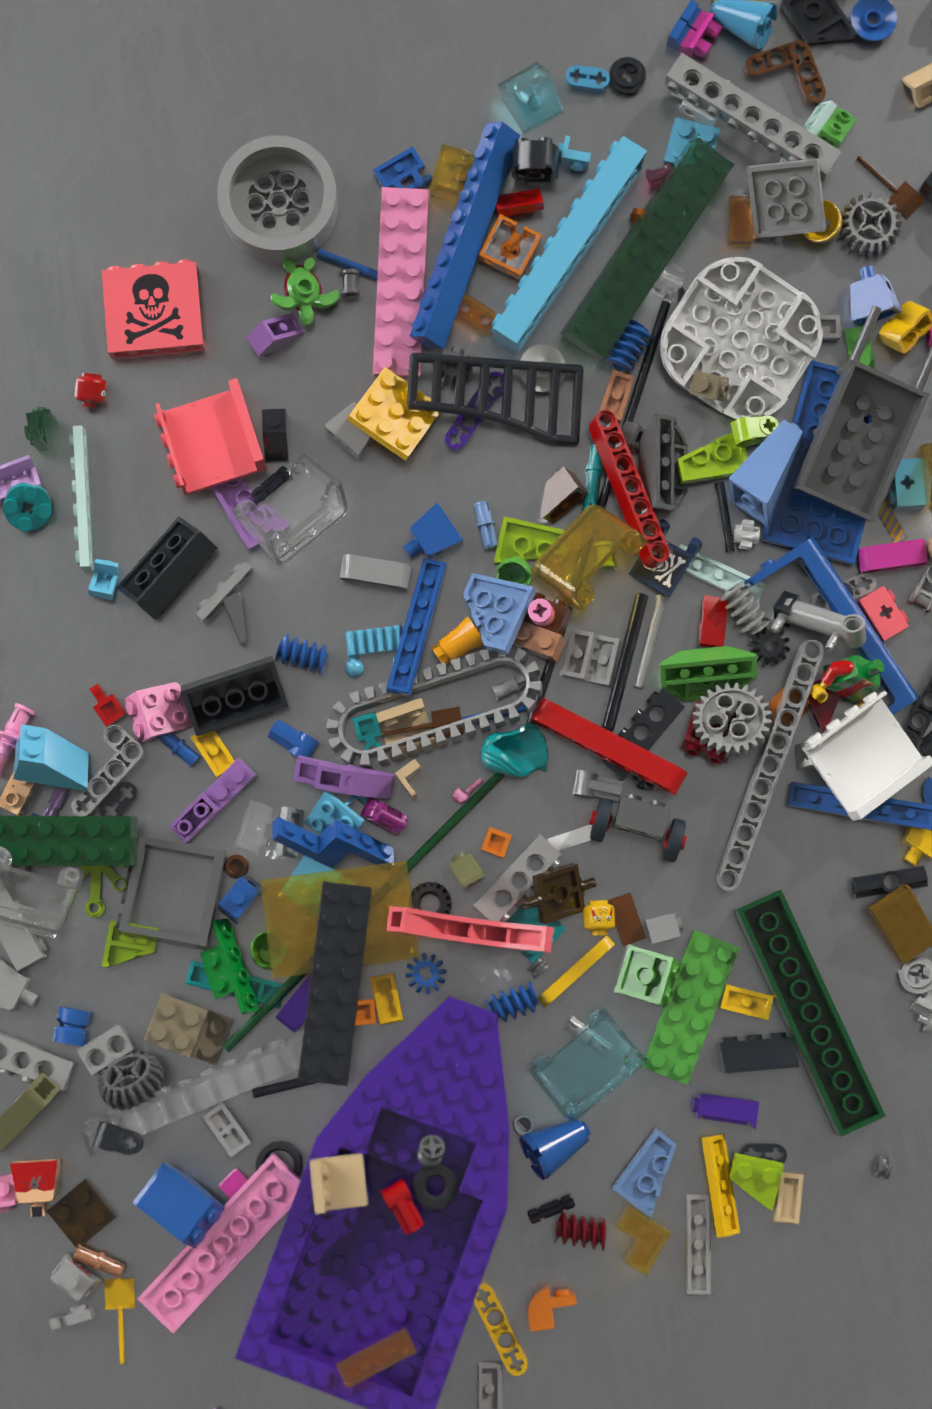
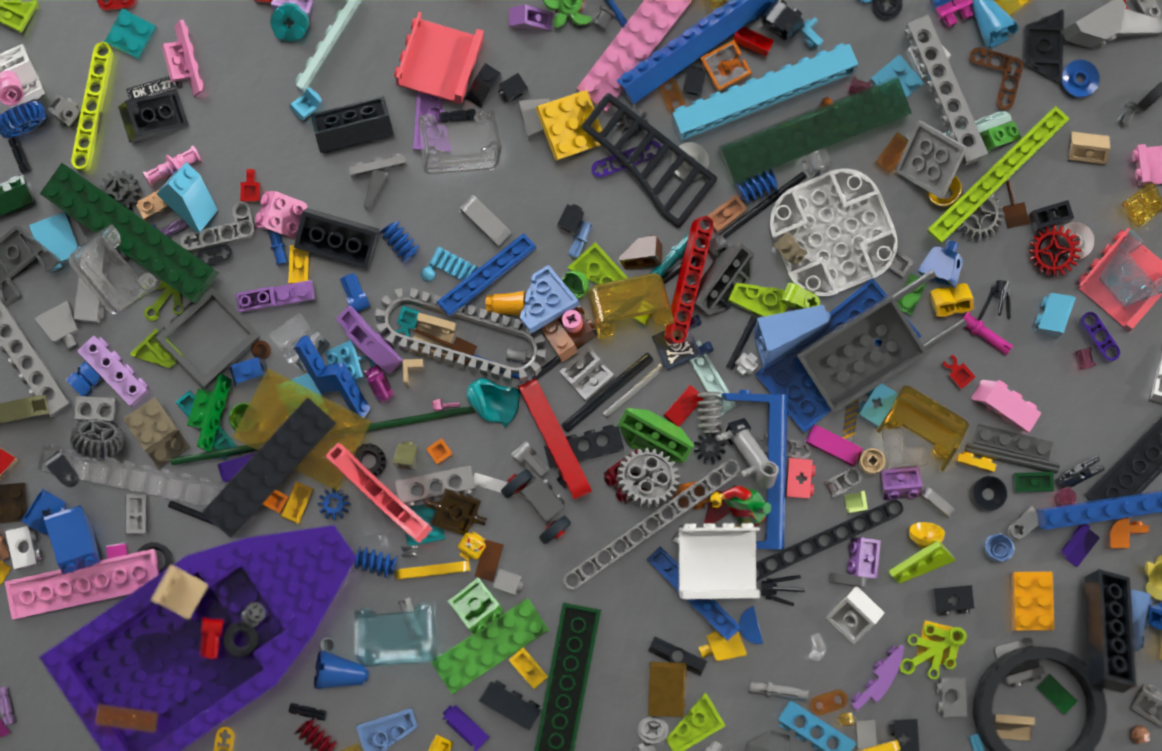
camera: 35 degrees right, 0 degrees up
blue torso [403,503,463,559] -> none
none -> white brick [5,526,42,570]
none -> blue brick [22,488,65,535]
none -> lavender brick [77,335,149,408]
none -> black brick [498,73,528,104]
none -> black brick [557,204,584,235]
none -> black brick [682,66,706,97]
none -> lime plate [927,106,1070,245]

